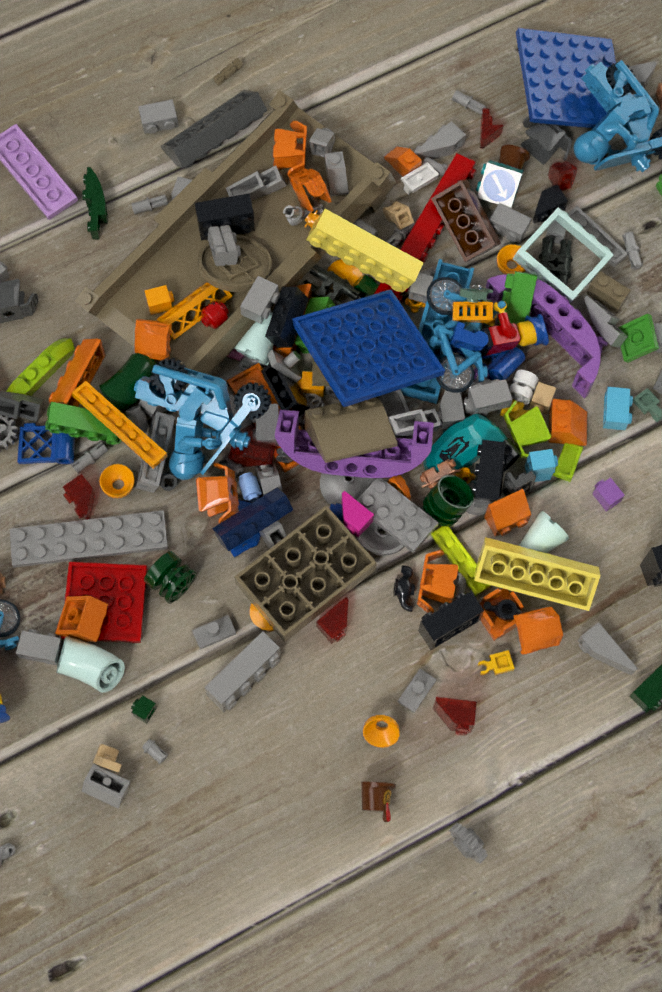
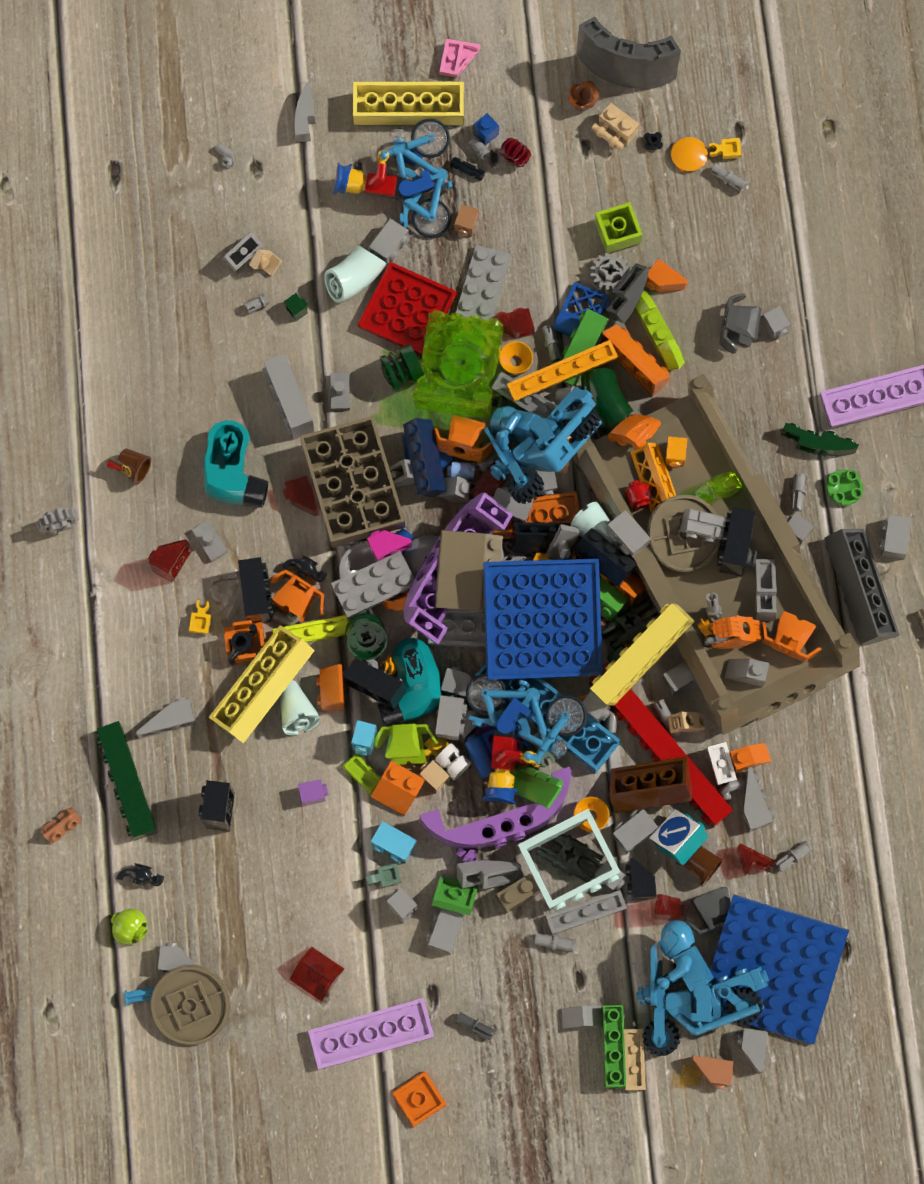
camera: 115 degrees right, 5 degrees up
orange slope [55,596,108,642] -> none
light grey slope [309,128,335,158] -> none
light orange piece [363,715,400,748] -> none
light grey slope [388,409,442,436] -> none
nougat hinge [420,459,461,490] -> none
light orange slope [452,302,493,323] -> none
sand green plate [460,288,493,303] -> none
dark grey bracket [502,471,536,496] -> none
orange slope [513,606,563,655] -> none
none -> teal piece [203,420,269,508]
none -> clear neon green brick [413,310,504,419]
none -> clear neon green brick [695,471,743,506]
none -> bright green dish [826,469,863,506]

